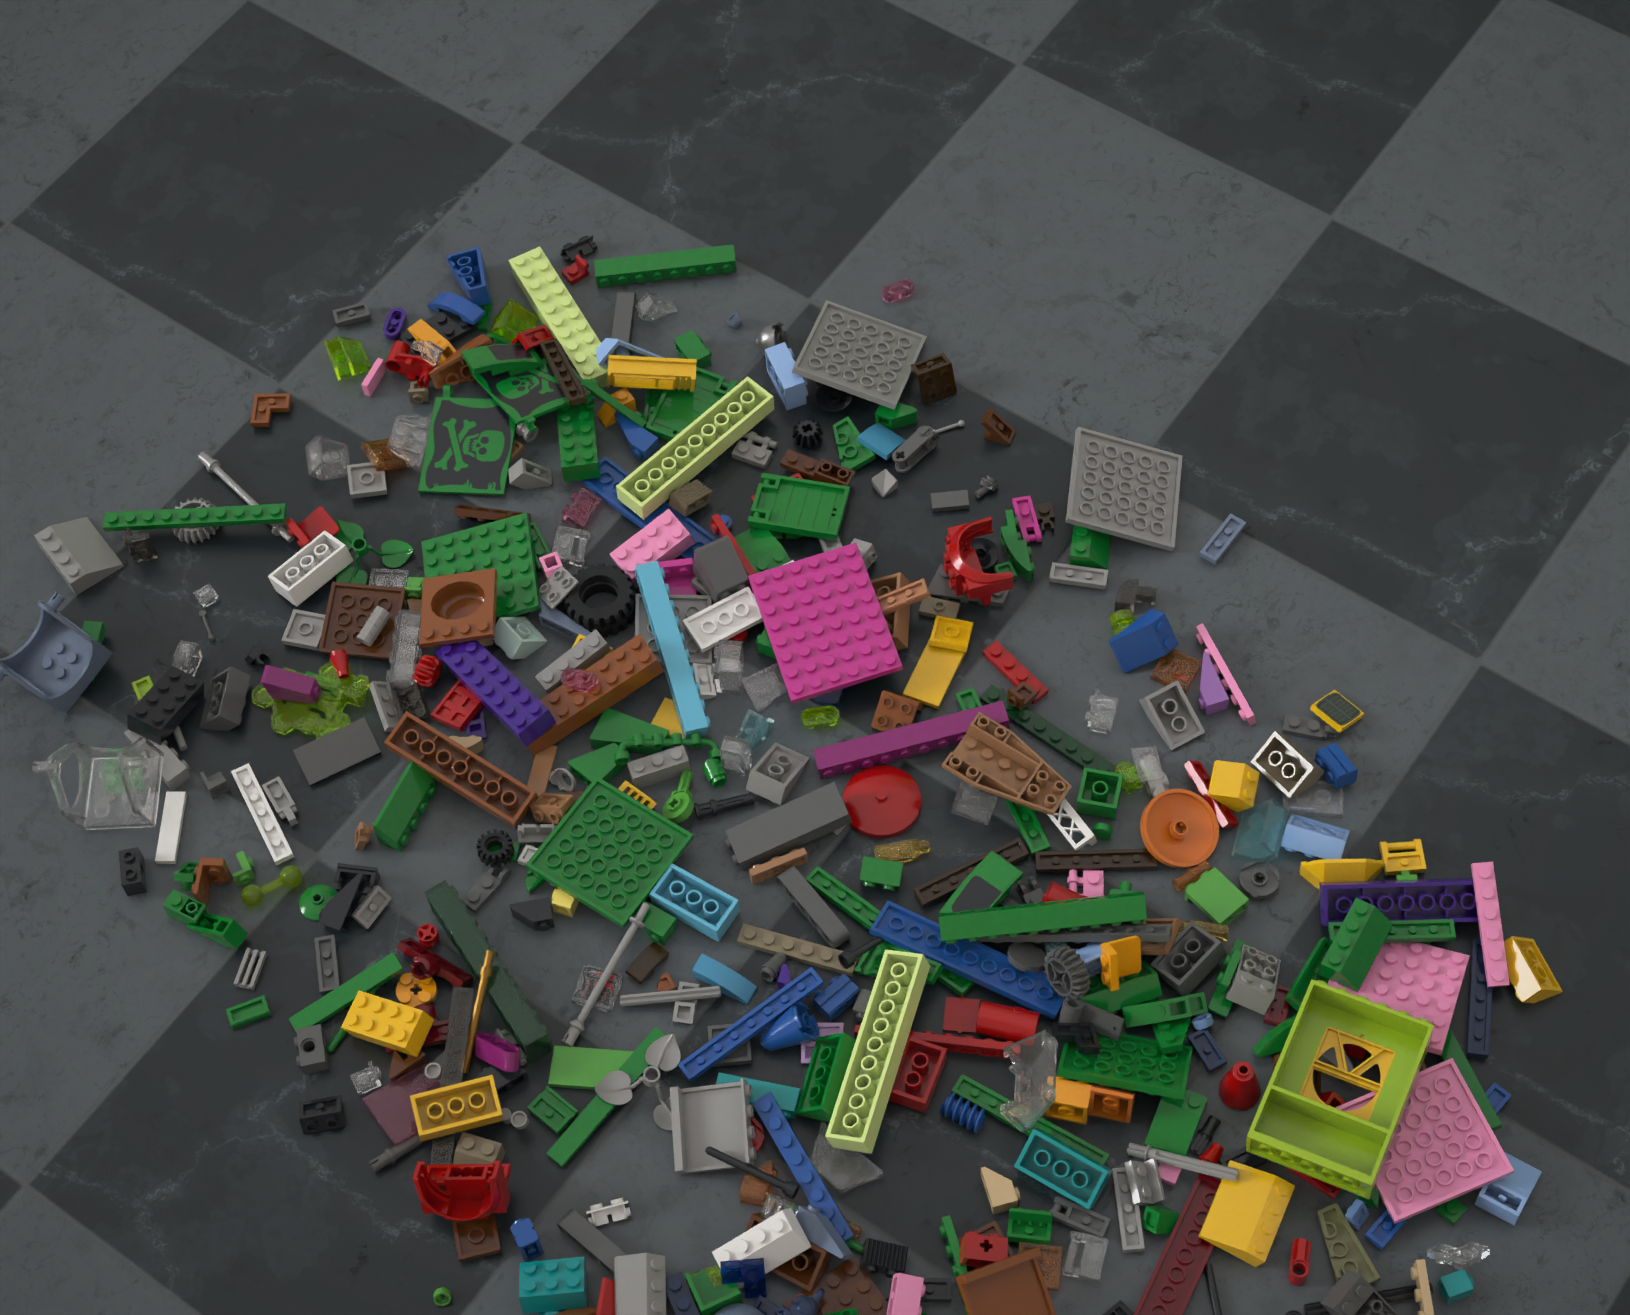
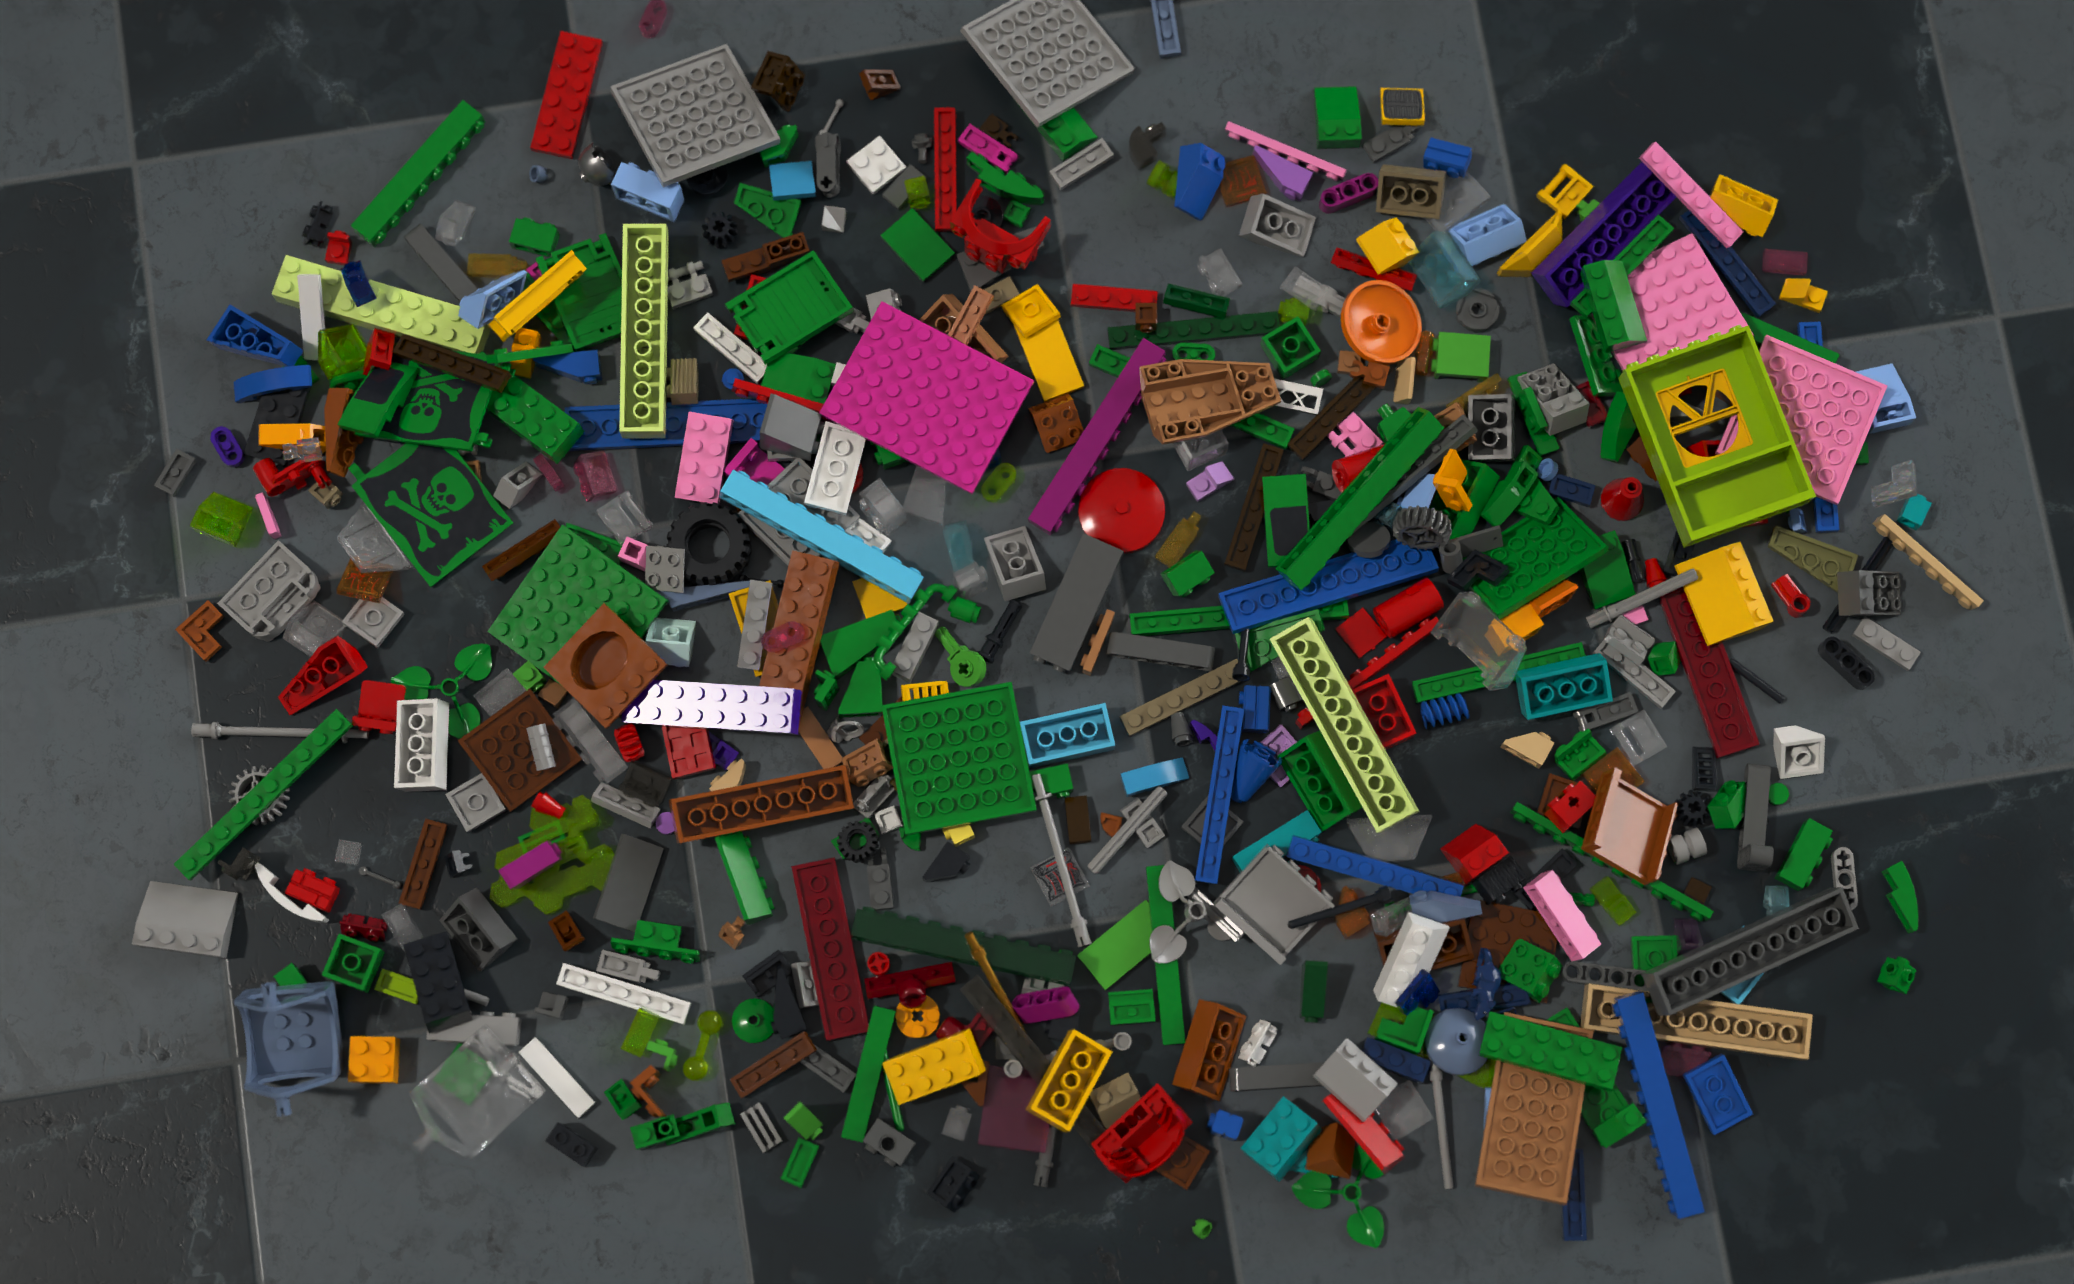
camera: 50 degrees left, 20 degrees up
none -> light grey plate [217,540,320,642]
none -> white slope [255,862,329,923]
none -> red wedge [278,635,368,715]
none -> red brick [285,868,340,913]
none -> white tile [297,274,327,360]
none -> green brick [322,934,385,993]
none -> dark red hinge [339,913,388,942]
none -> clear blue slope [341,260,377,307]
none -> light orange brick [348,1036,400,1084]
none -> reddish brown plate [399,819,448,910]
none -> clear yellow hinge [467,254,528,277]
none -> red plate [530,31,603,159]
none -> clear pink beam [532,453,565,492]
none -> reddish brown slope [548,910,586,952]
none -> green bracket [611,920,700,964]
none -> clear neon green plate [621,1007,660,1058]
none -> white plate [694,312,767,384]
none -> reddish brown plate [730,1031,817,1098]
none -> bright green slope [784,1102,823,1141]
none -> dark red plate [791,857,869,1041]
none -> green bracket [814,670,840,711]
none -> white plate [847,136,906,195]
none -> green tile [881,208,955,283]
none -> clear neon green bracket [904,176,930,209]
none -> red plate [934,107,956,232]
none -> dark green plate [1163,283,1230,318]
none -> green plate [1172,343,1215,361]
none -> dark orange slope [1172,999,1246,1101]
none -> lavender slope [1186,461,1234,502]
none -> light grey axle [1187,886,1245,942]
none -> dark green slope [1299,960,1328,1023]
none -> green slope [1314,86,1362,149]
none -> magenta beam [1319,173,1379,214]
none -> medium nougat plate [1337,350,1361,375]
none -> dark orange plate [1349,360,1390,389]
none -> tan slope [1393,357,1416,404]
none -> red slope [1440,824,1509,885]
none -> clear pink plate [1762,249,1808,275]
none -> yellow slope [1779,278,1828,313]

